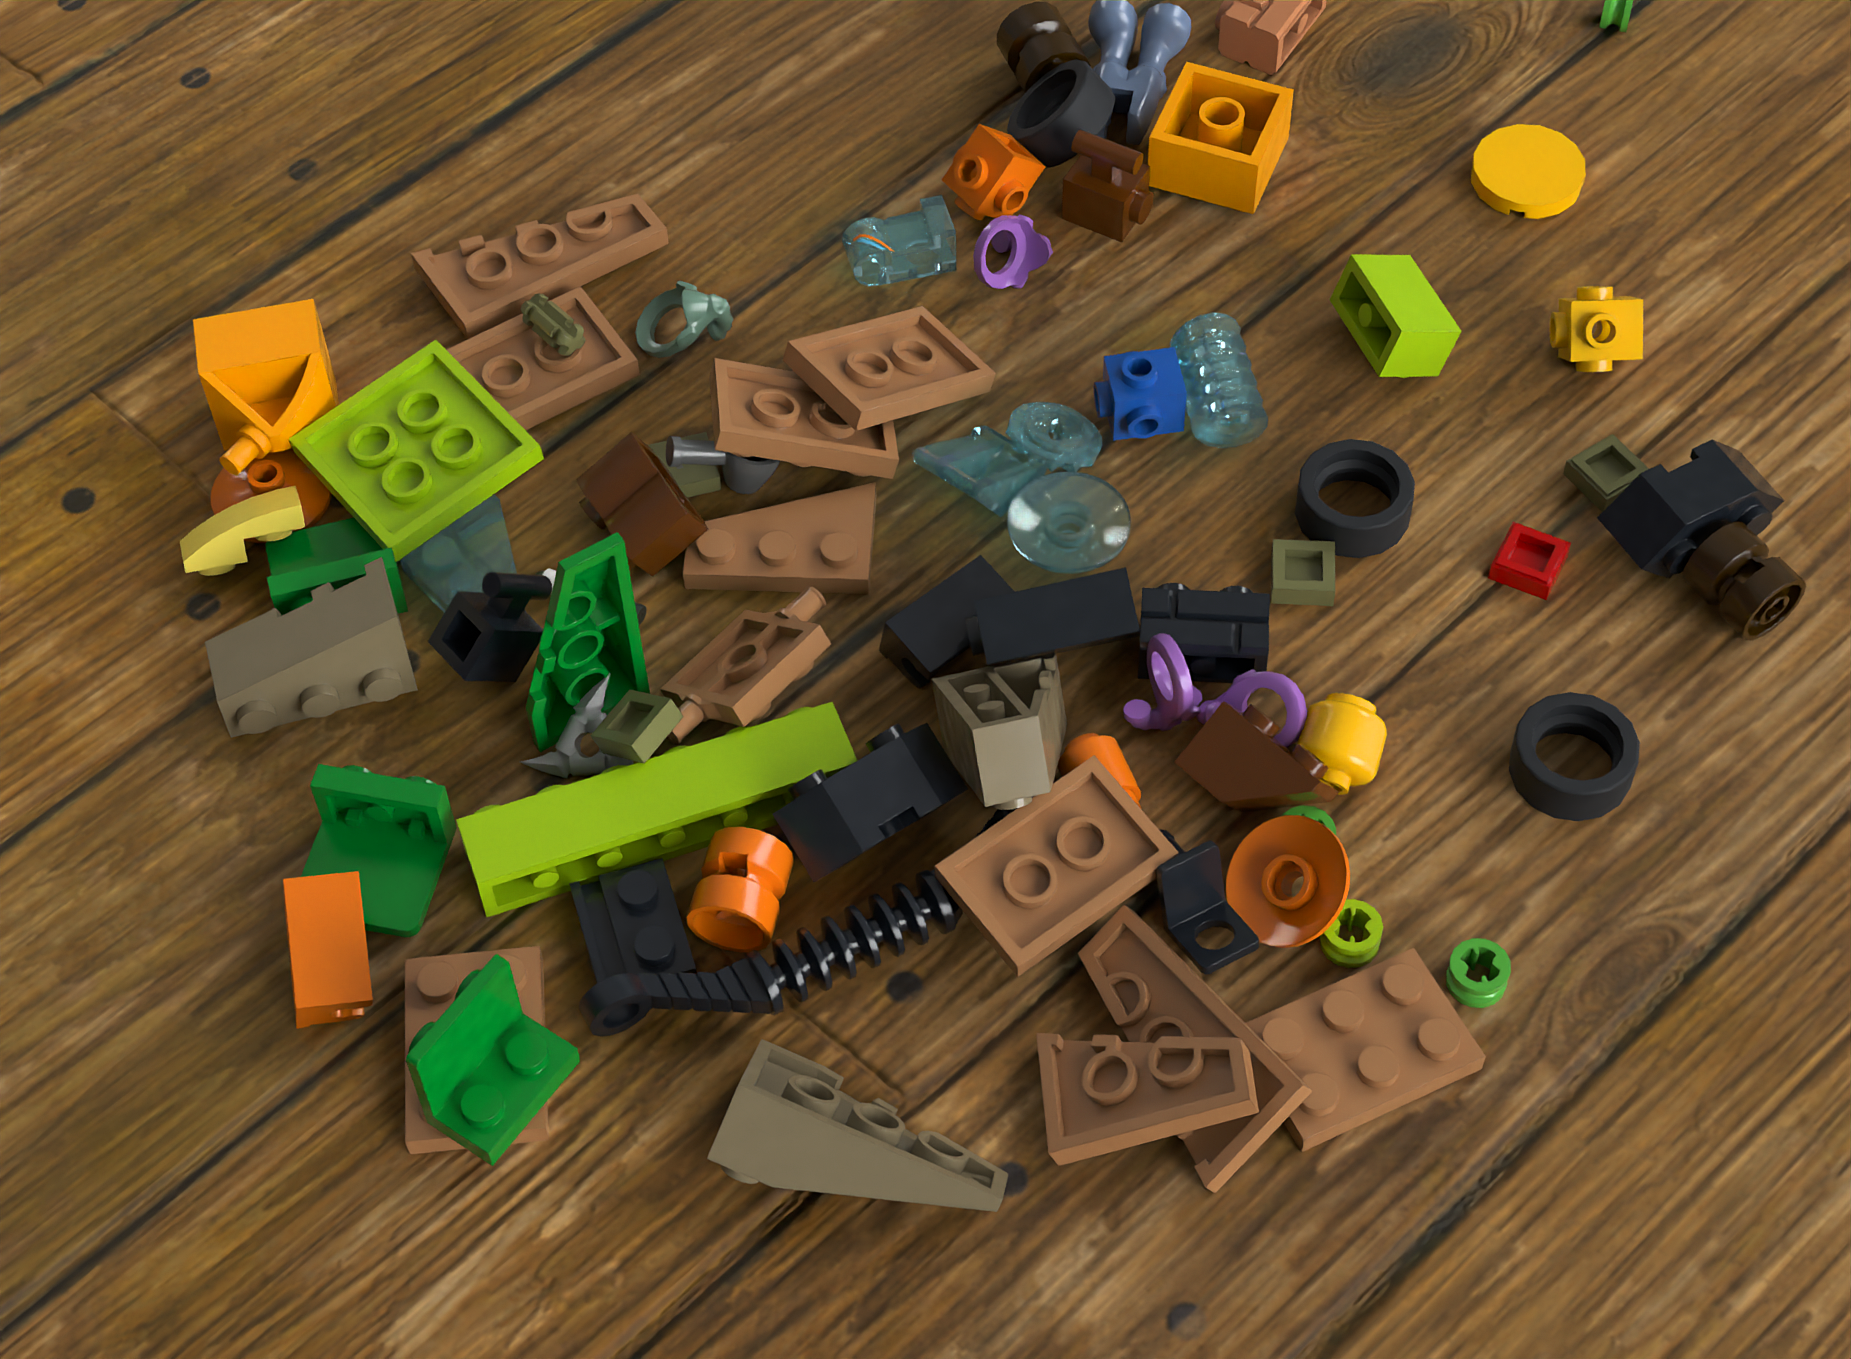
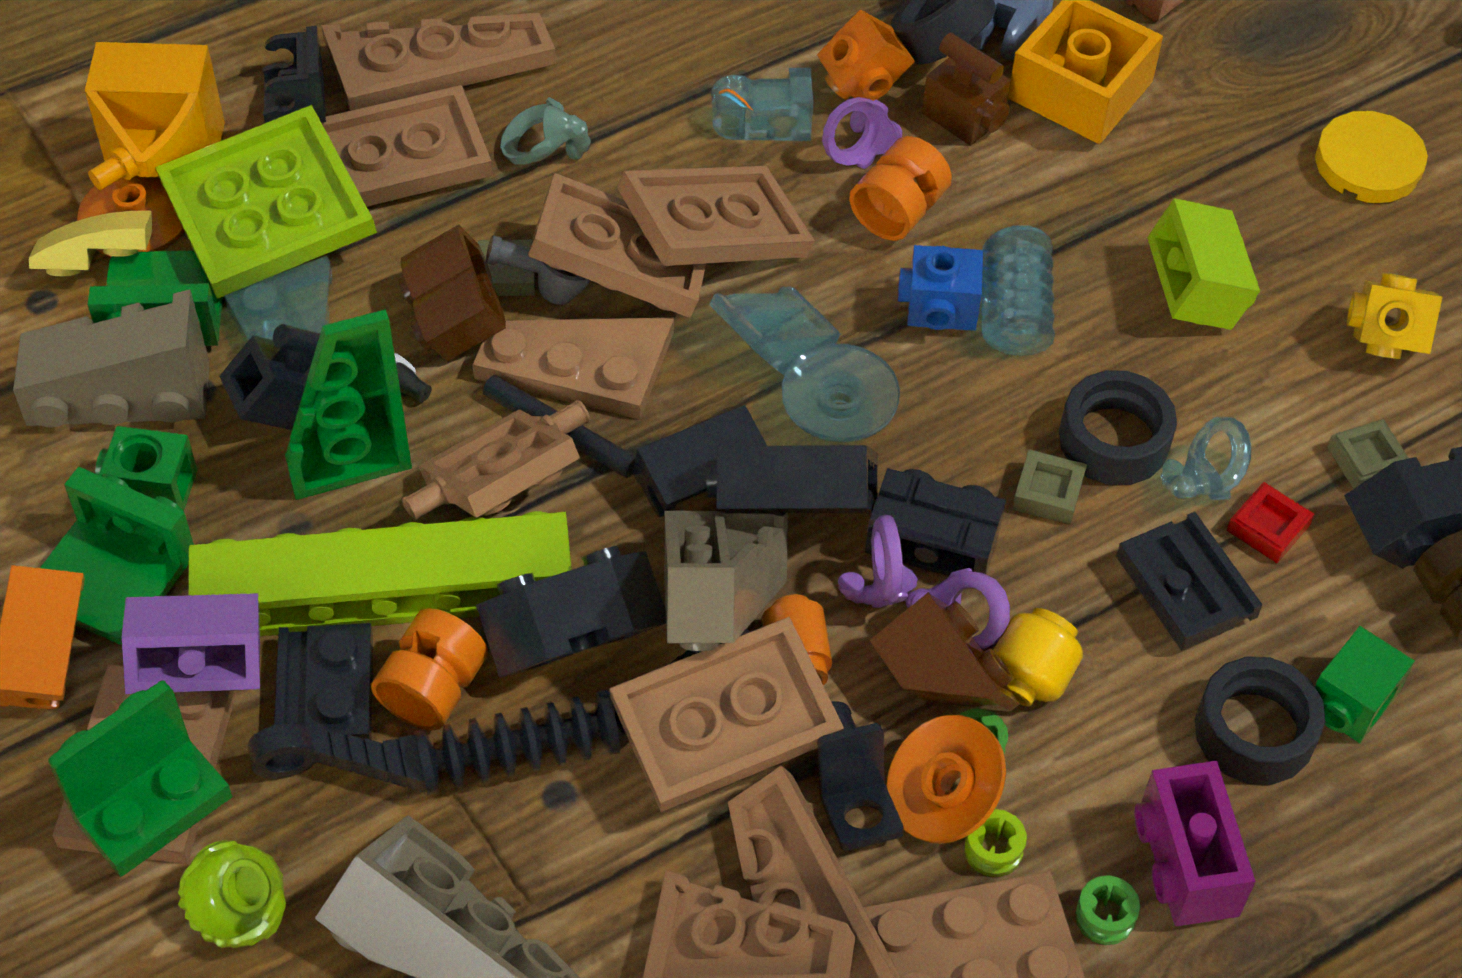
camera: 10 degrees right, 0 degrees up
olive piece [520,293,586,356] -> none
light grey piece [520,673,633,778] -> none
olive tile [590,690,684,763] -> none
clear light blue gear [1006,402,1102,474] -> none
none -> green brick [95,426,198,511]
none -> medium lavender brick [122,593,260,694]
none -> lime hair [178,840,286,948]
none -> black hinge [263,26,326,123]
none -> black bar [483,375,636,478]
none -> orange wheel [849,136,952,241]
none -> black plate [1116,511,1263,651]
none -> magenta brick [1134,761,1256,927]
none -> clear light blue piece [1160,417,1251,500]
none -> green brick [1315,626,1415,743]

